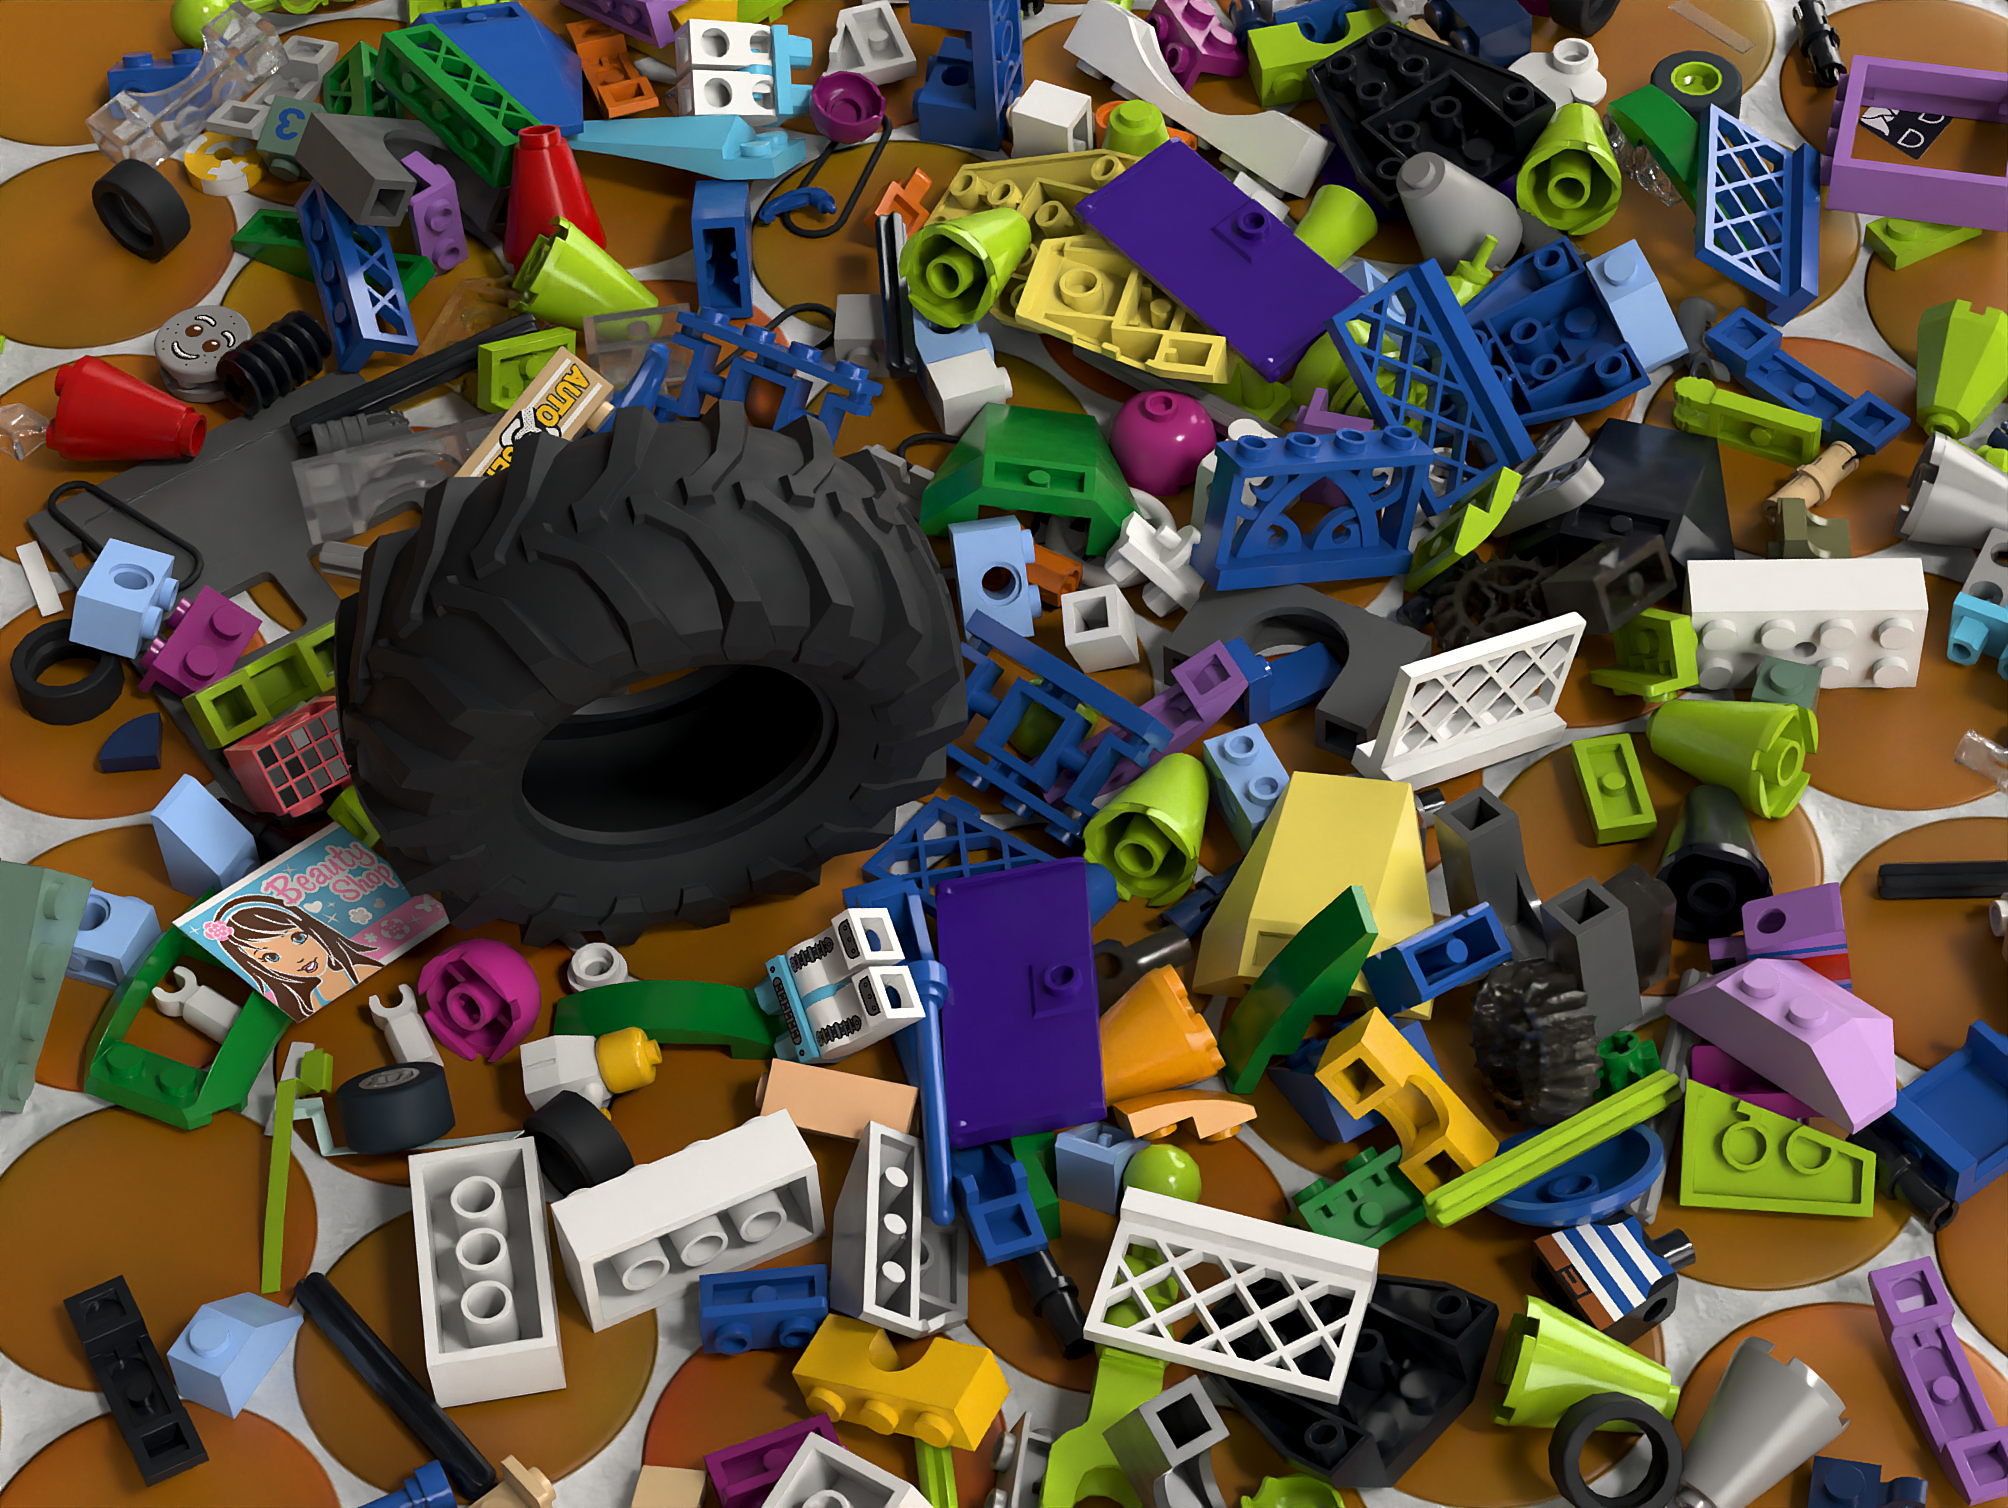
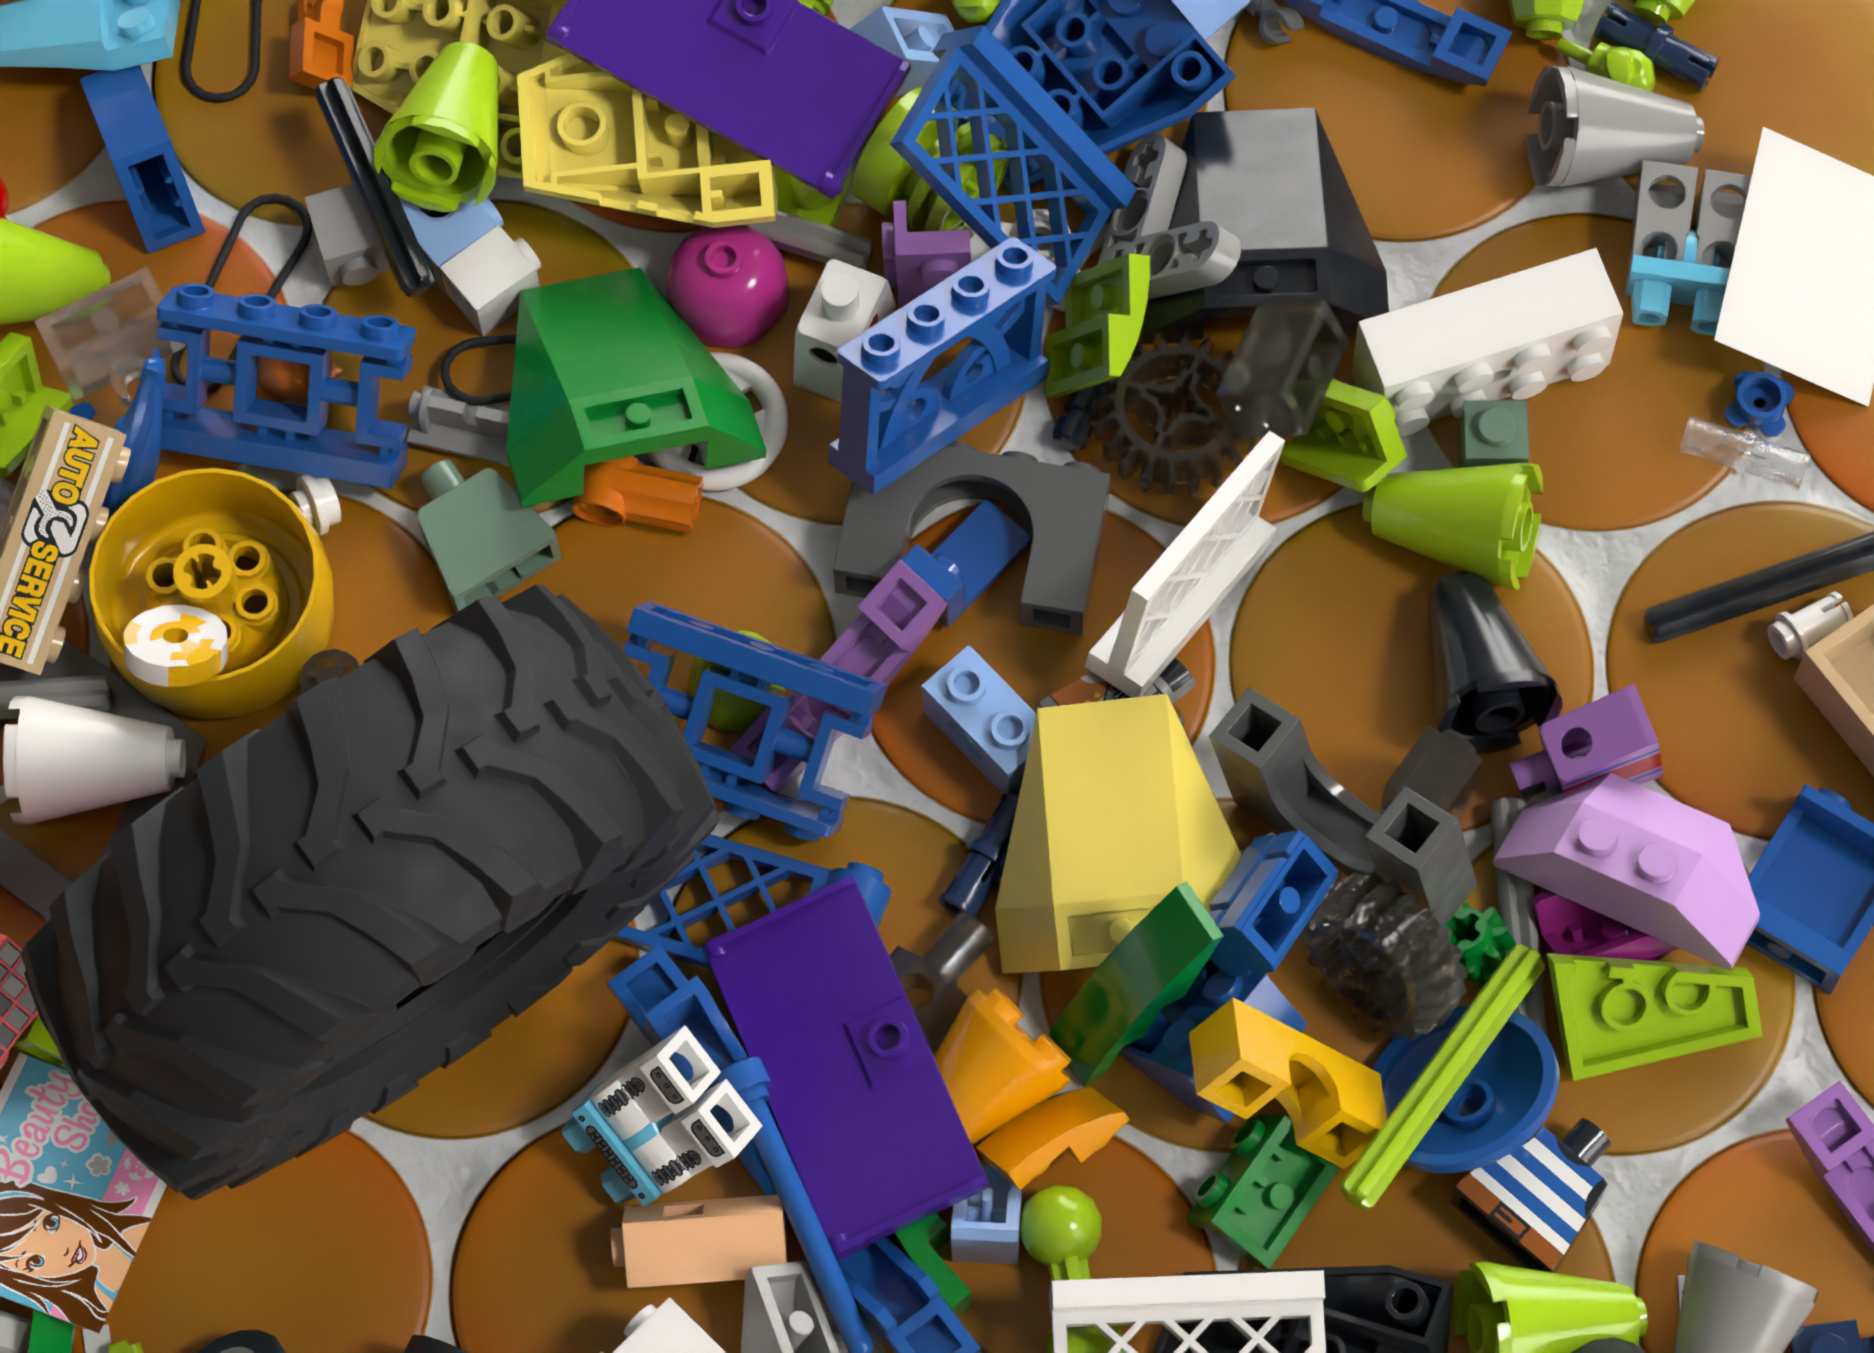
camera: 20 degrees left, 20 degrees up
white bar [369,984,444,1067] -> none
dark pink cylinder [418,938,542,1062] -> none
piece [520,1027,662,1121] -> none
green slope [553,980,789,1060] -> none
white plate [567,943,628,993] -> none
blue piece [759,187,837,224] -> none
light blue brick [948,515,1042,644] -> none
white brick [1061,583,1139,674] -> none
lime cone [1082,753,1211,906] -> none
white hips [1104,511,1205,618] -> none
lime plate [1571,733,1657,844] -> none
lime hinge [1671,376,1822,468] -> none
tan pin [1761,441,1859,527] -> none
olive brick [1765,497,1852,560] -> none
black pin [1845,1122,1960,1233] -> none

